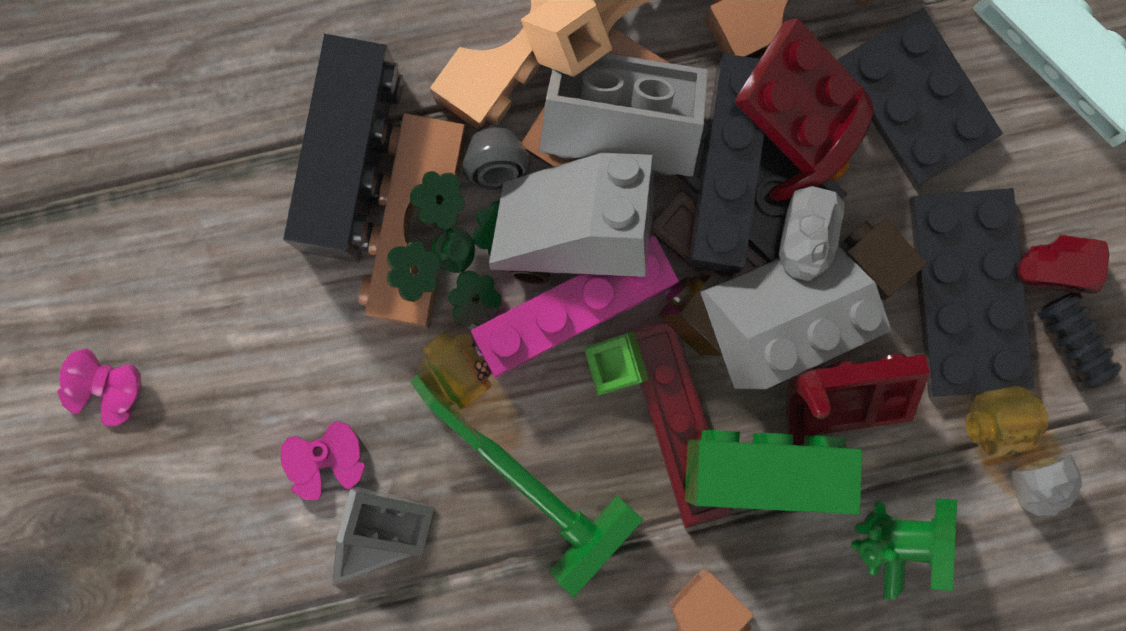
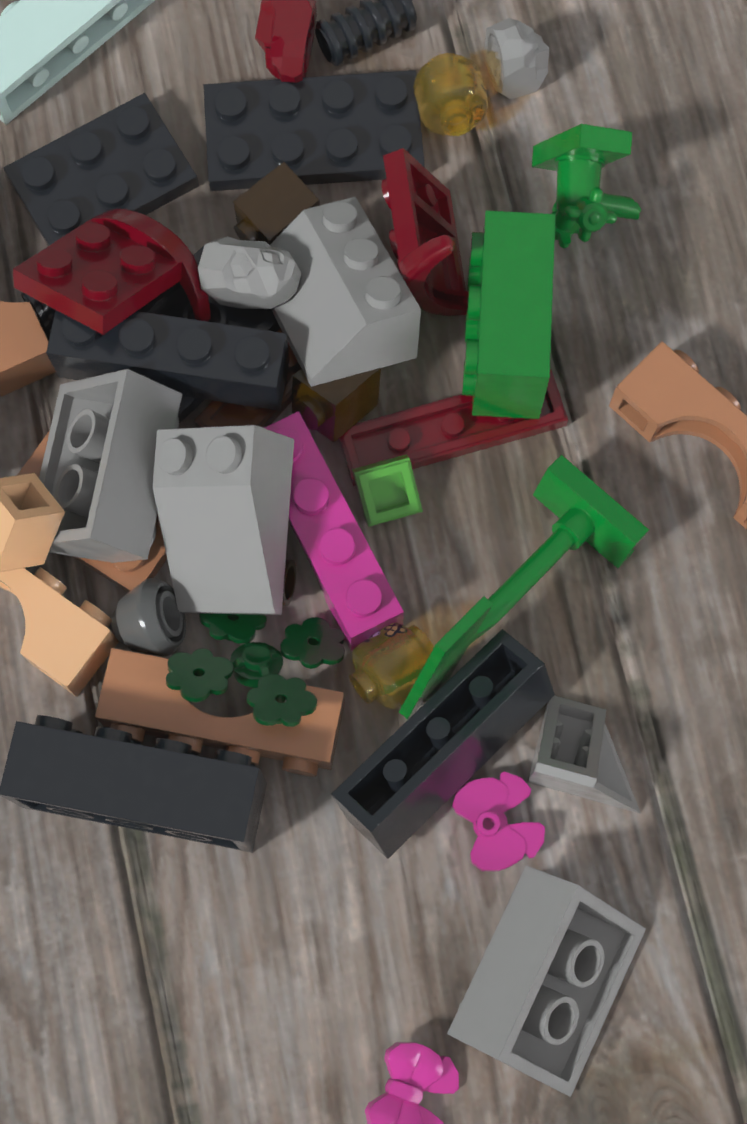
camera: 85 degrees left, 10 degrees down
none -> black brick [331,629,555,859]
none -> light grey slope [447,865,646,1097]

